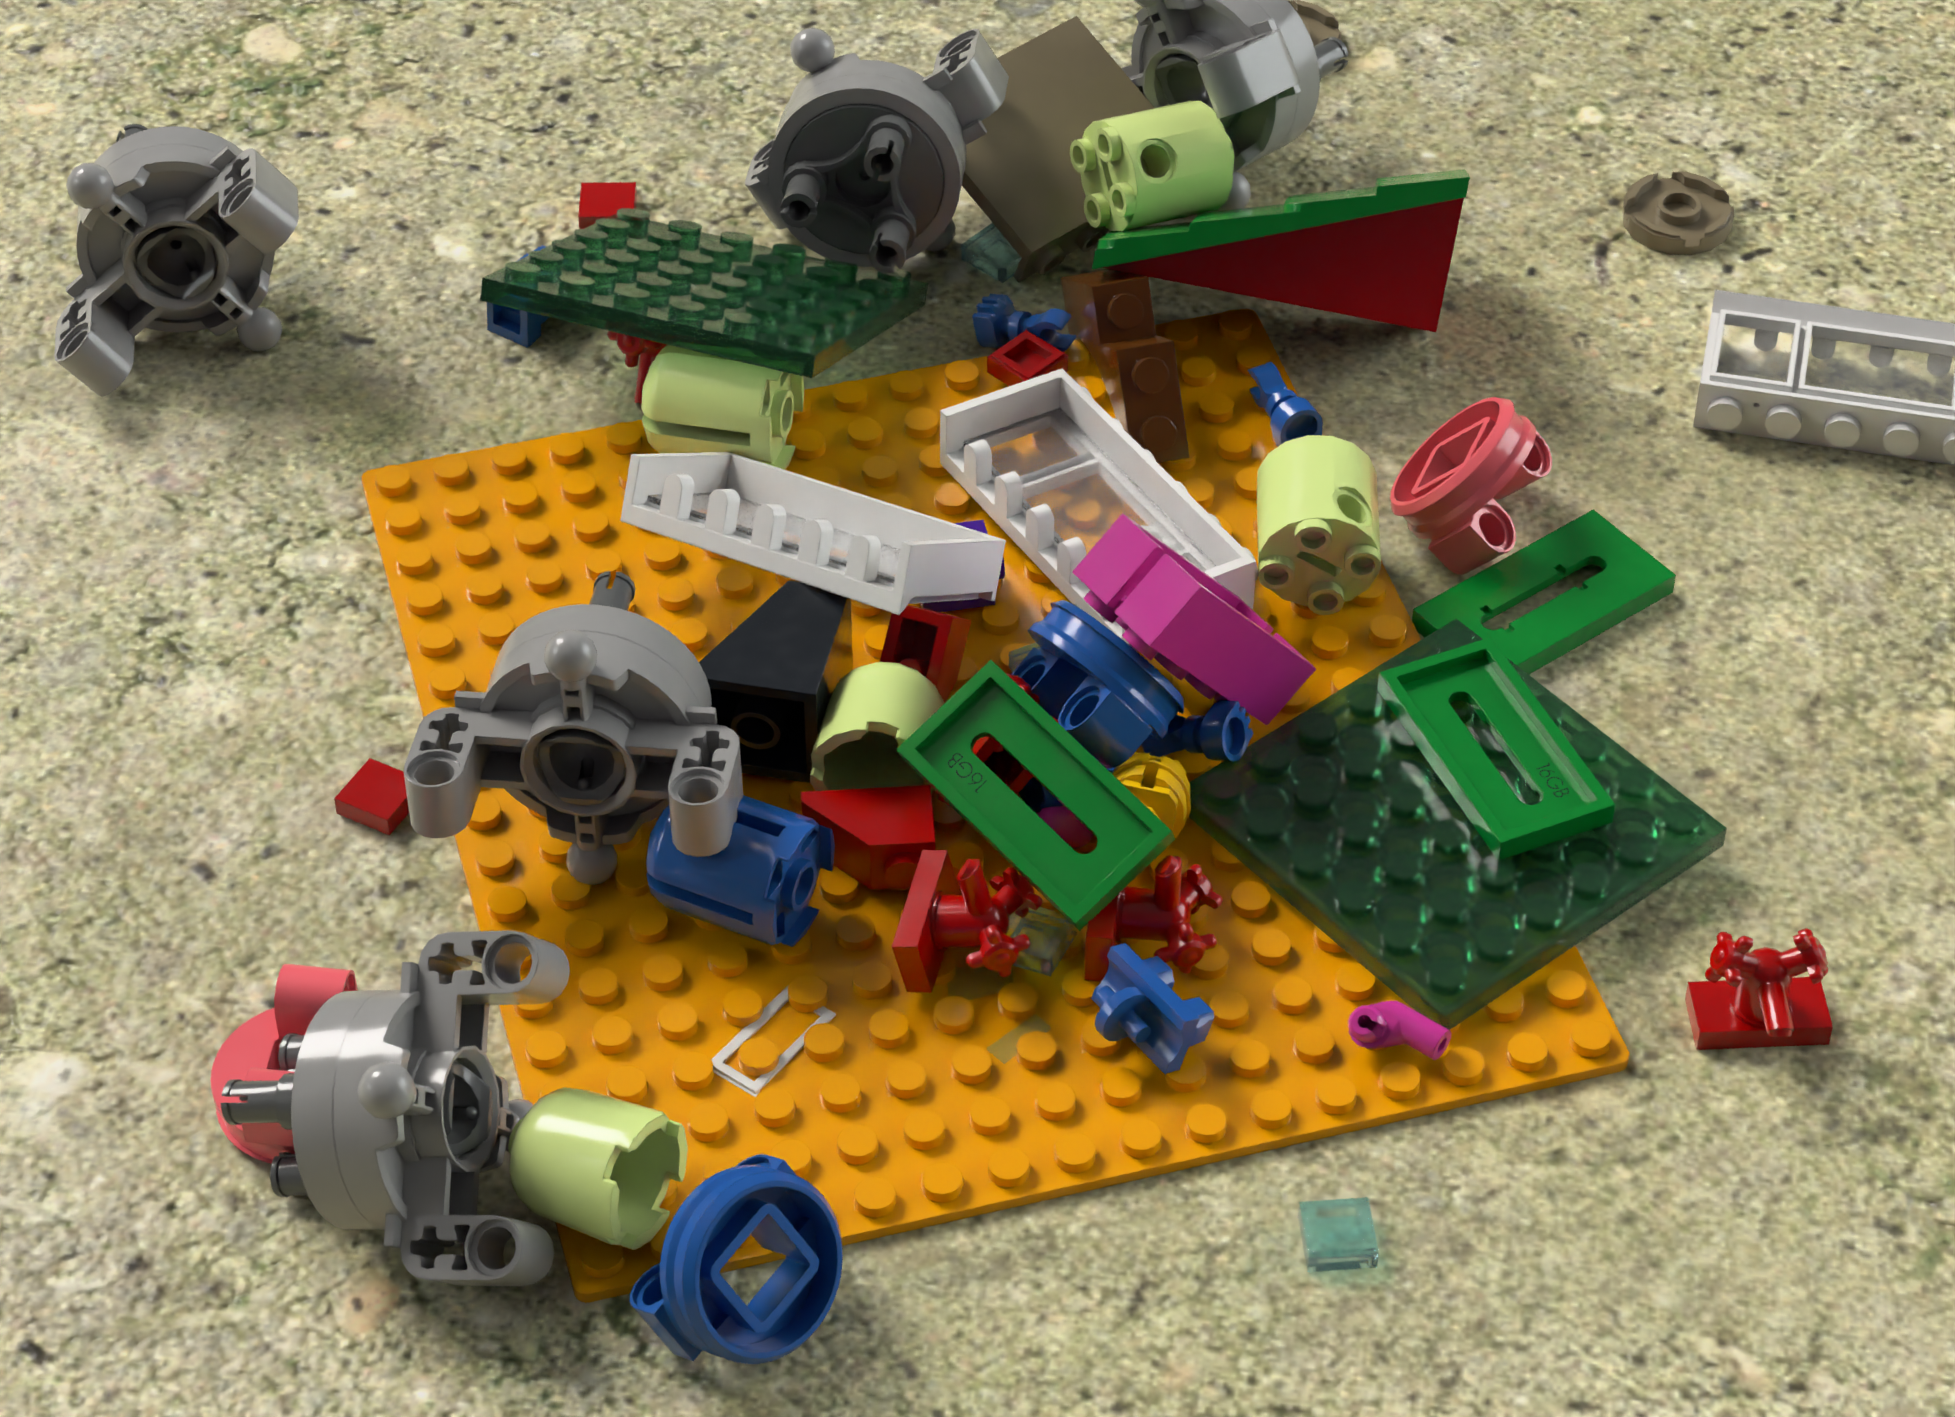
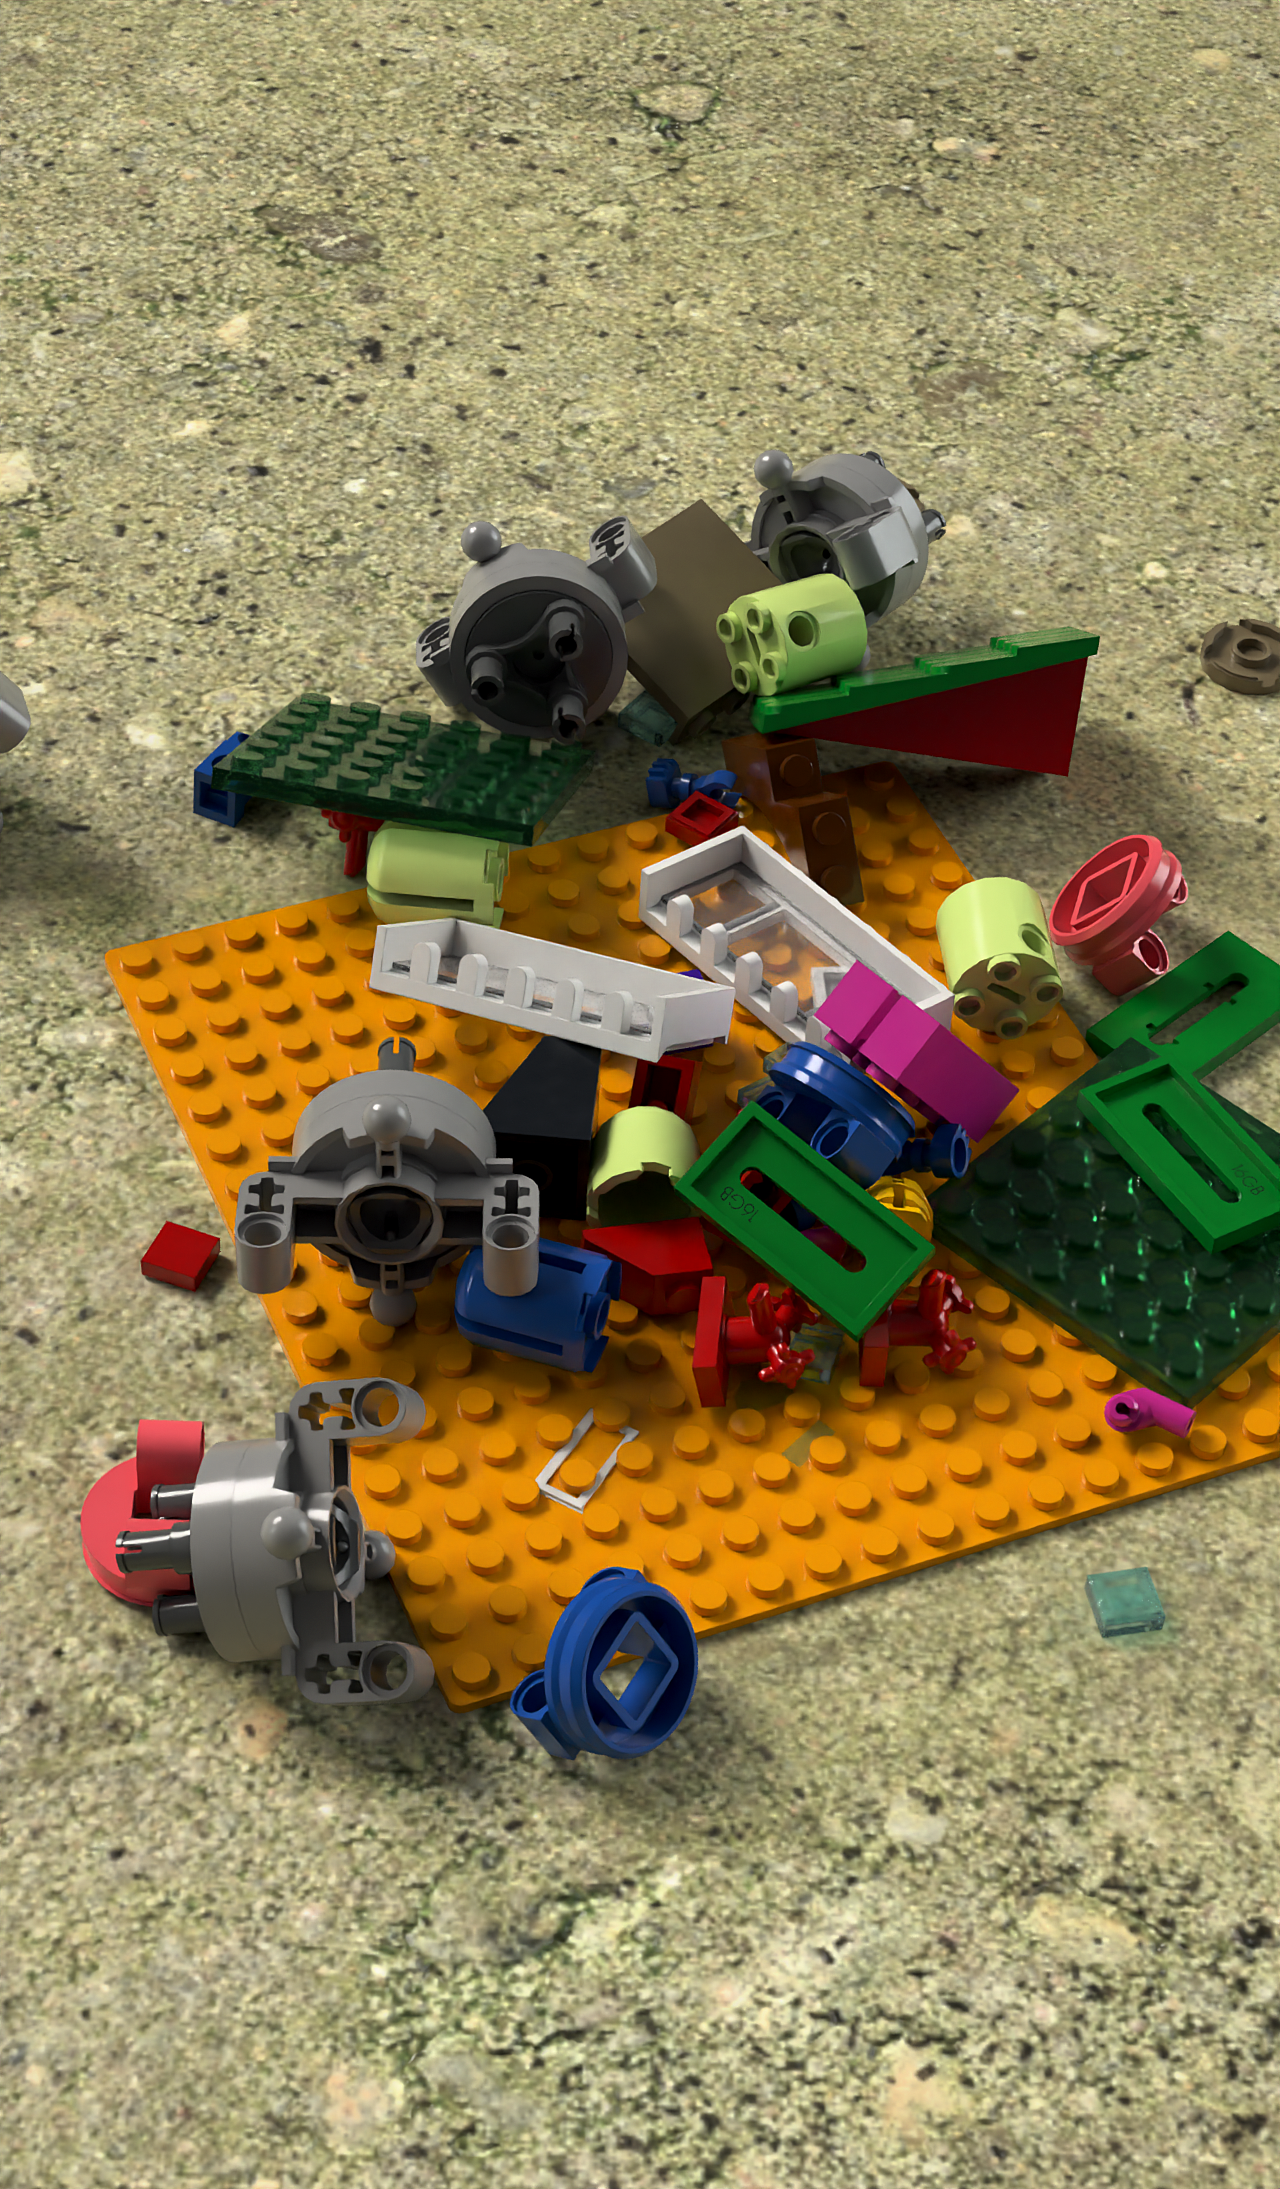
camera: 10 degrees left, 0 degrees up
yellowish green cylinder [508,1088,688,1249] -> none
red tile [578,182,637,233] -> none
blue hips [1091,943,1214,1074] -> none
blue piece [1248,362,1323,446] -> none

